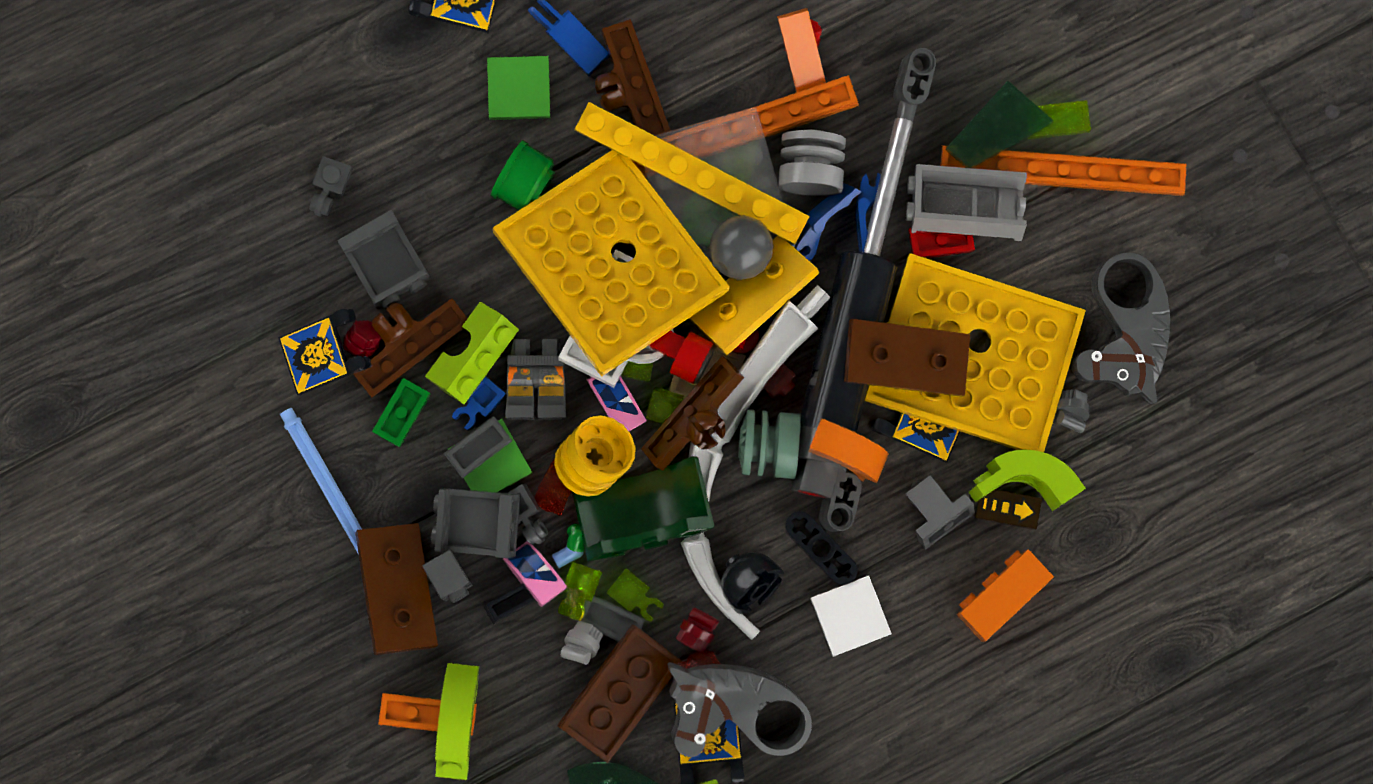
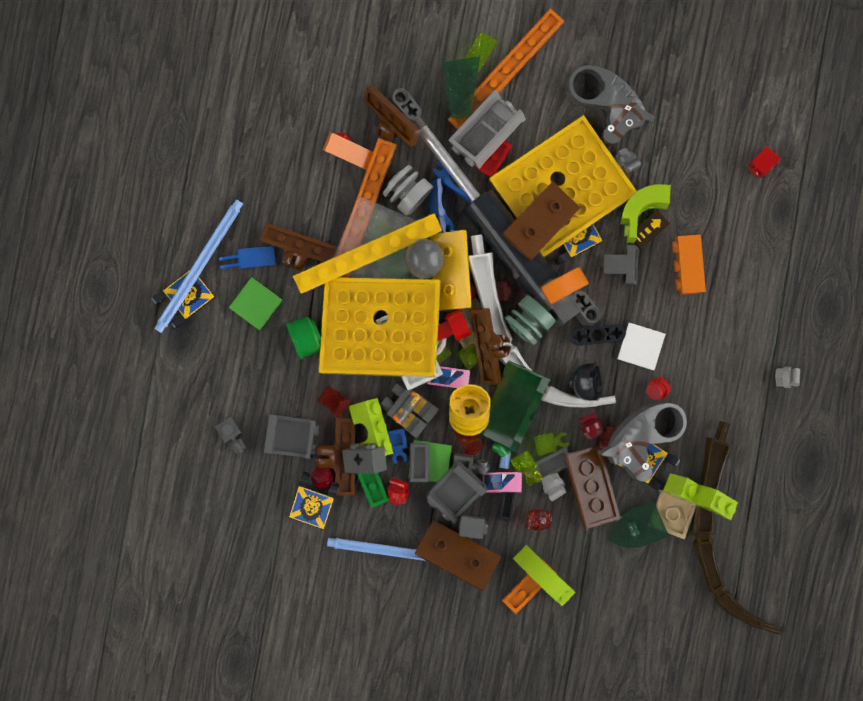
camera: 45 degrees left, 5 degrees up
none -> clear red bracket [317,386,351,418]
none -> dark grey brick [342,443,387,474]
none -> reddish brown plate [364,85,420,147]
none -> red piece [387,478,409,505]
none -> clear red piece [525,509,552,531]
none -> red piece [646,376,671,400]
none -> red brick [747,146,781,178]

